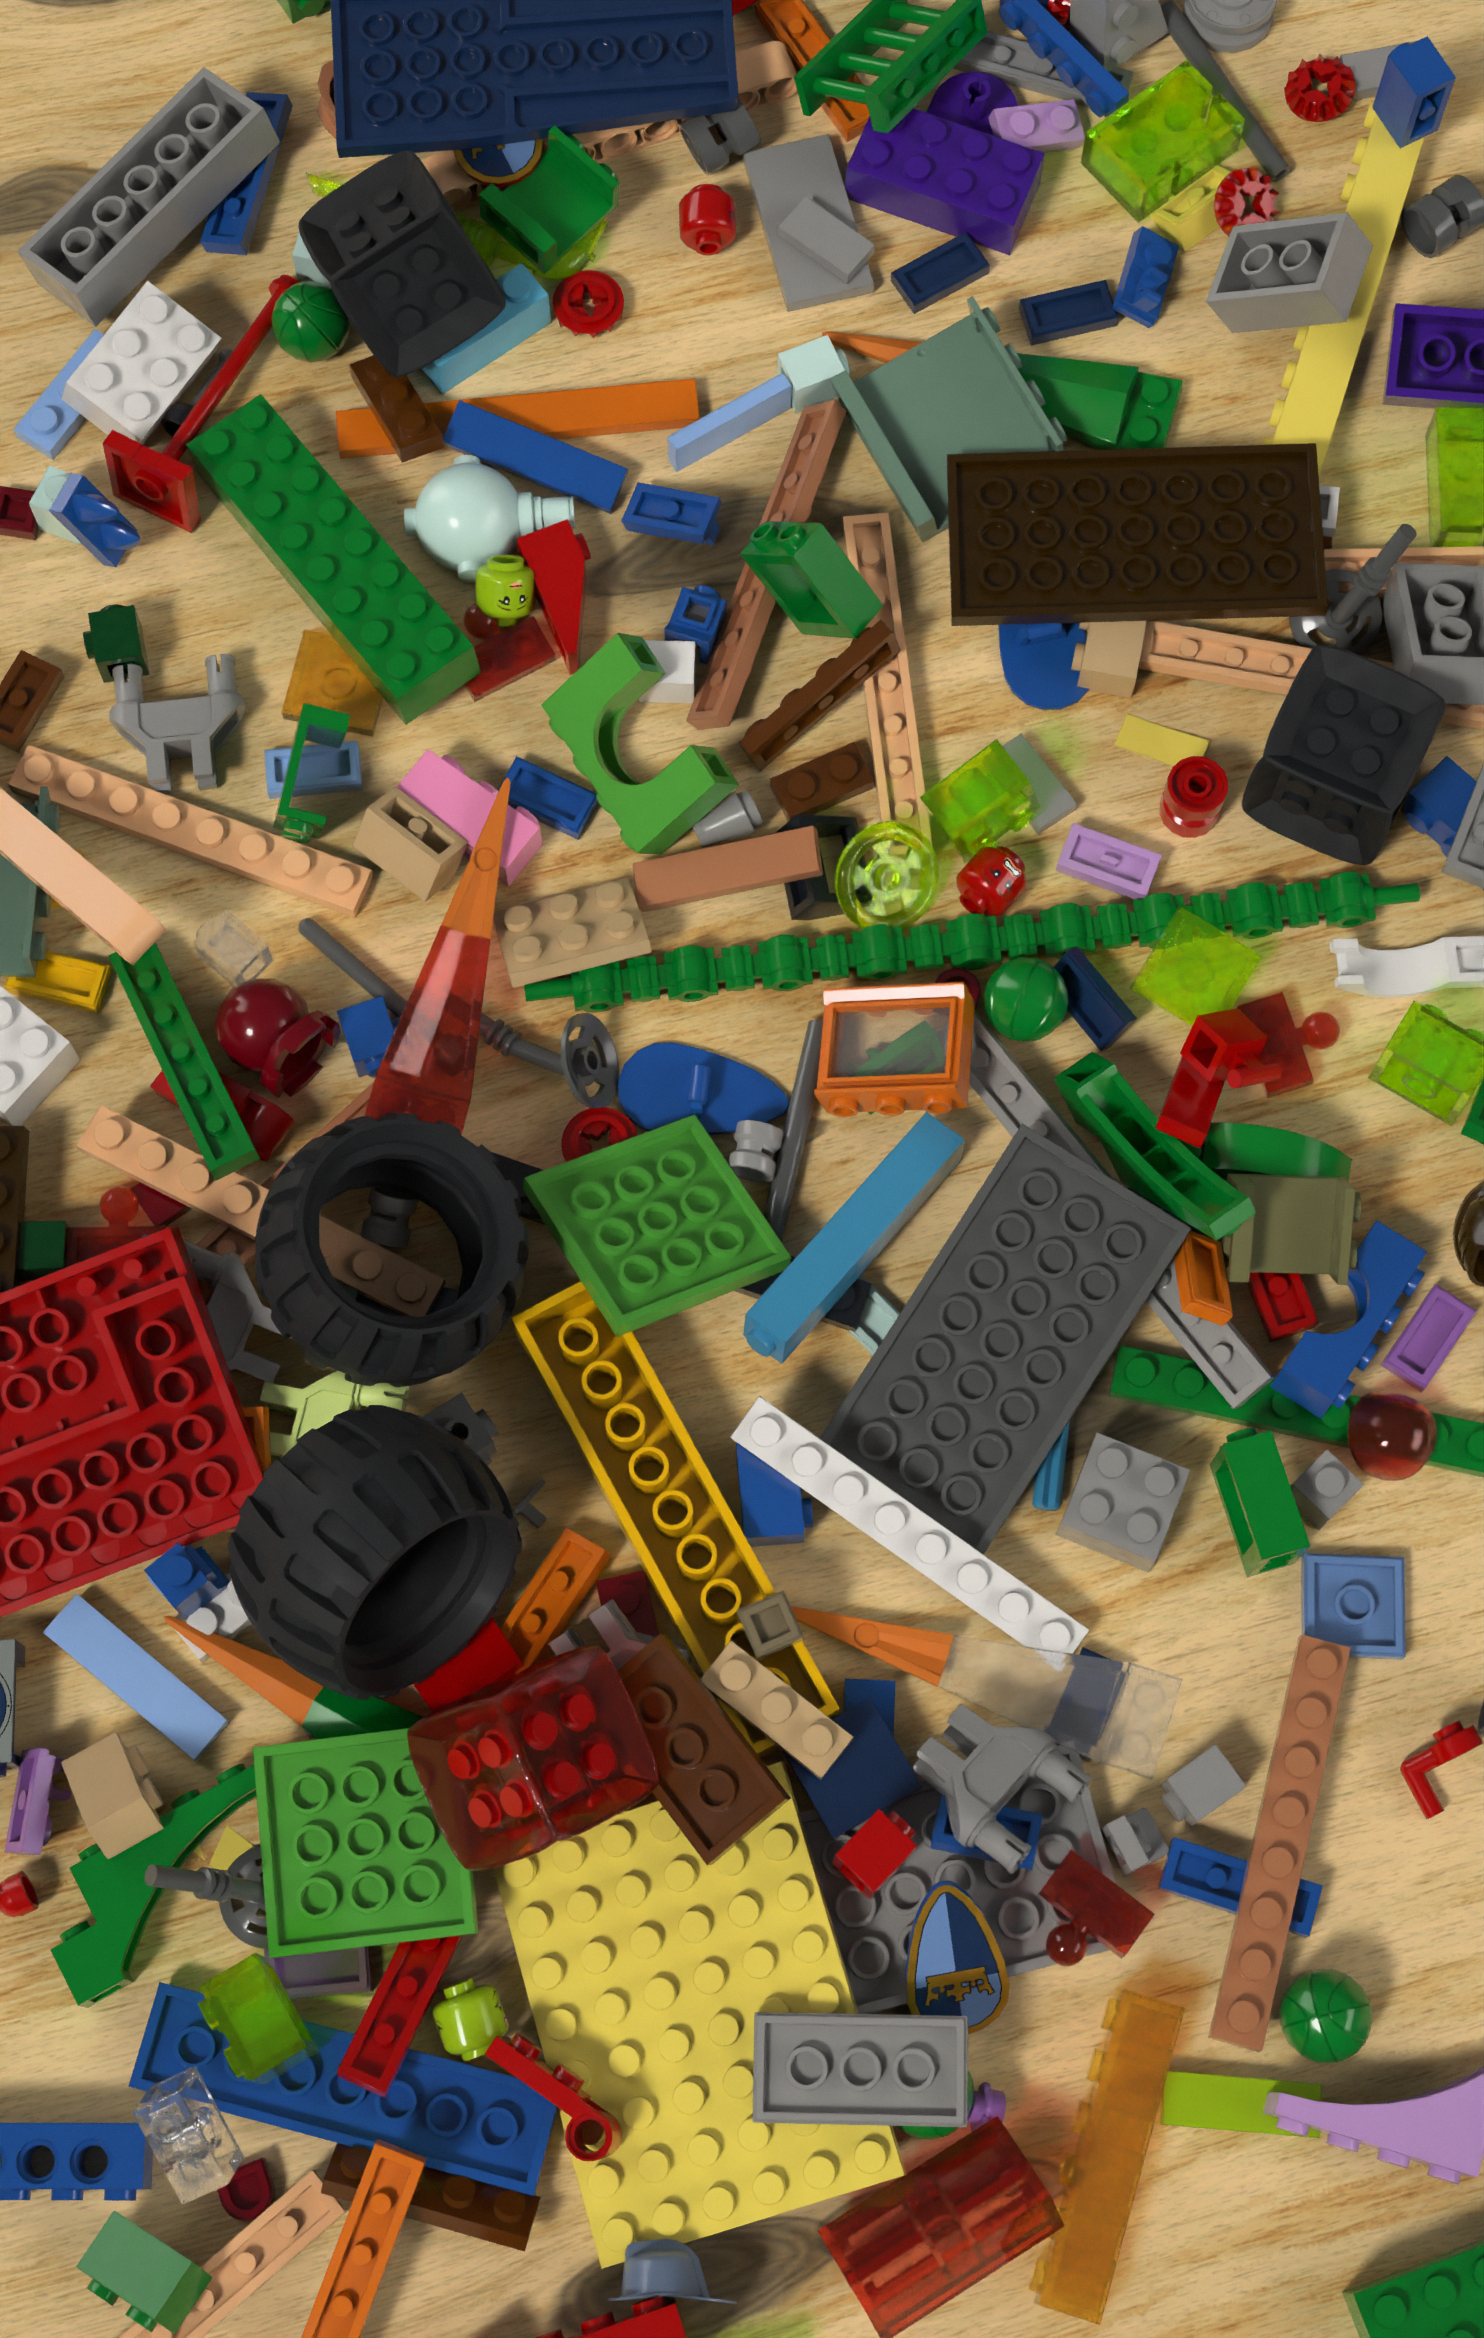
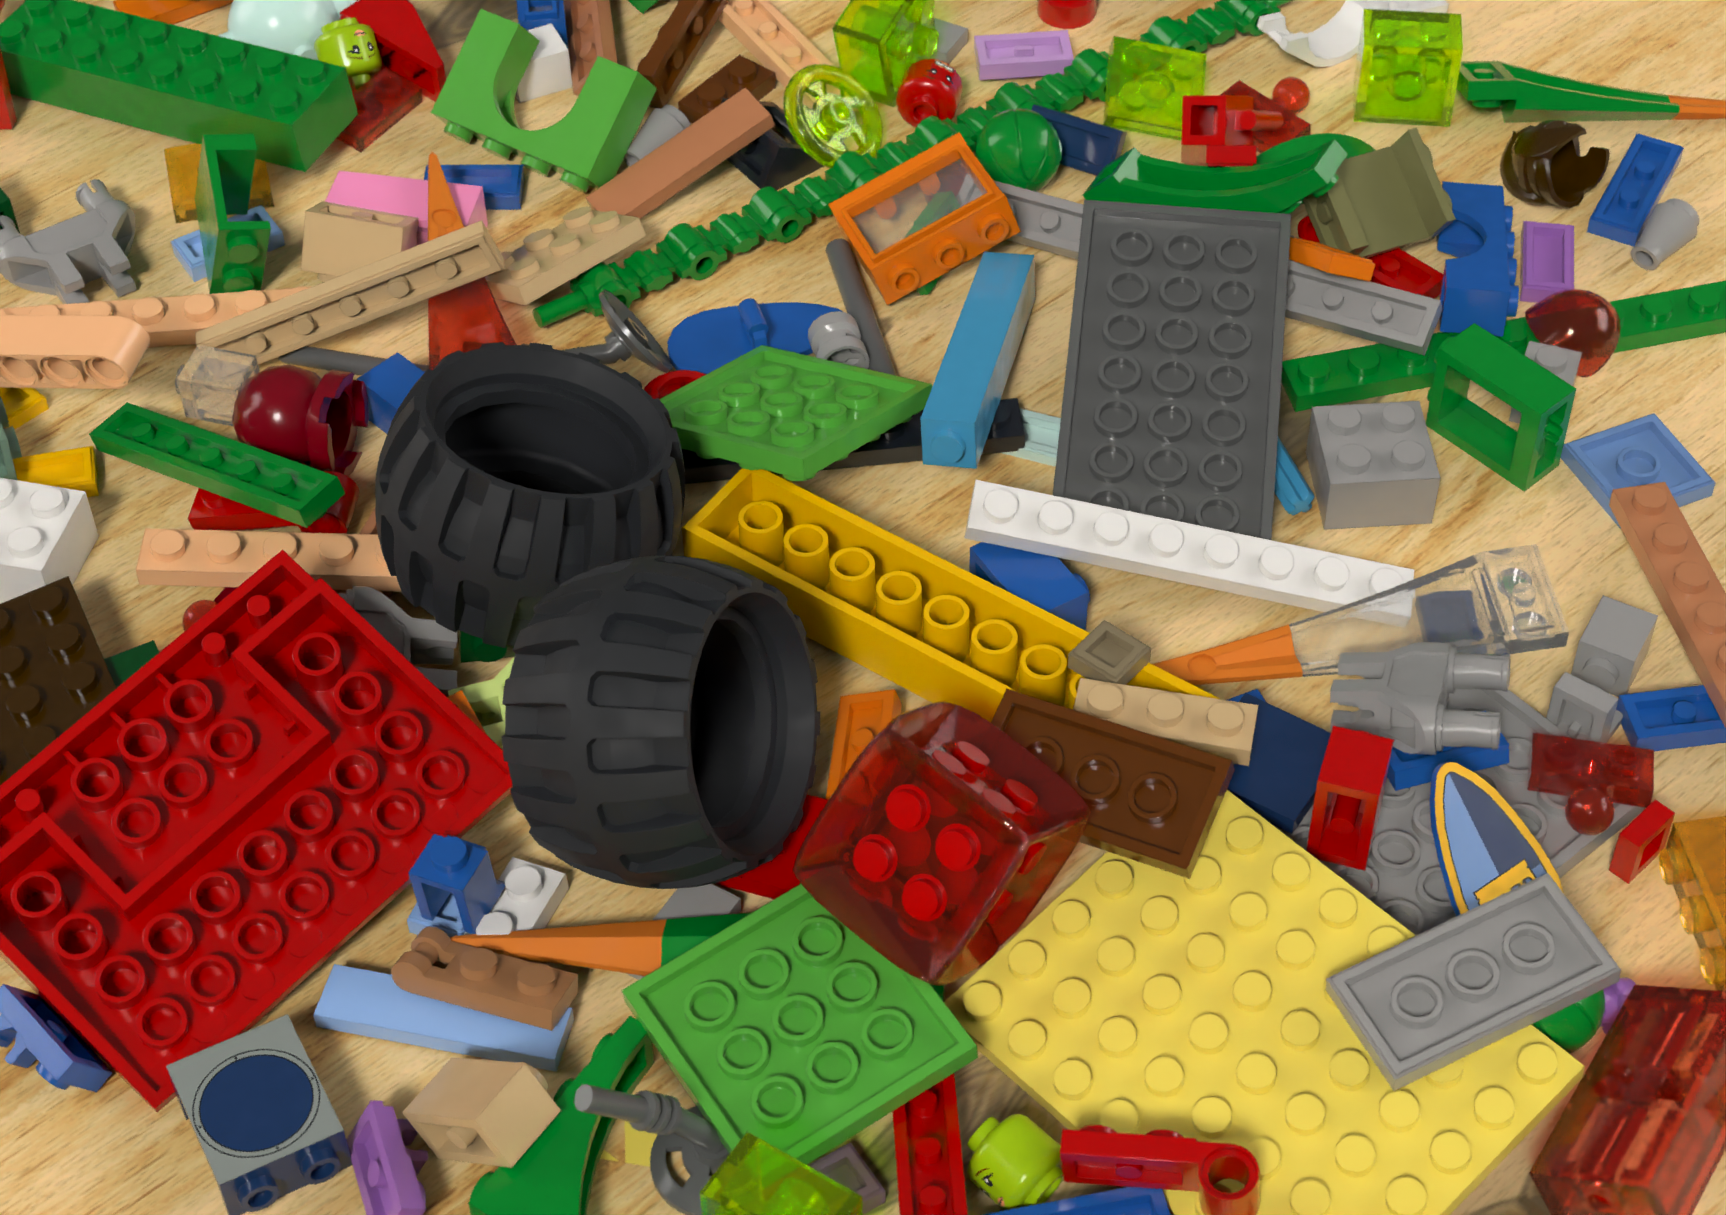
camera: 25 degrees left, 25 degrees down
none -> tan tile [196,220,505,379]
none -> medium nougat plate [391,926,578,1031]
none -> red tile [1609,800,1675,884]

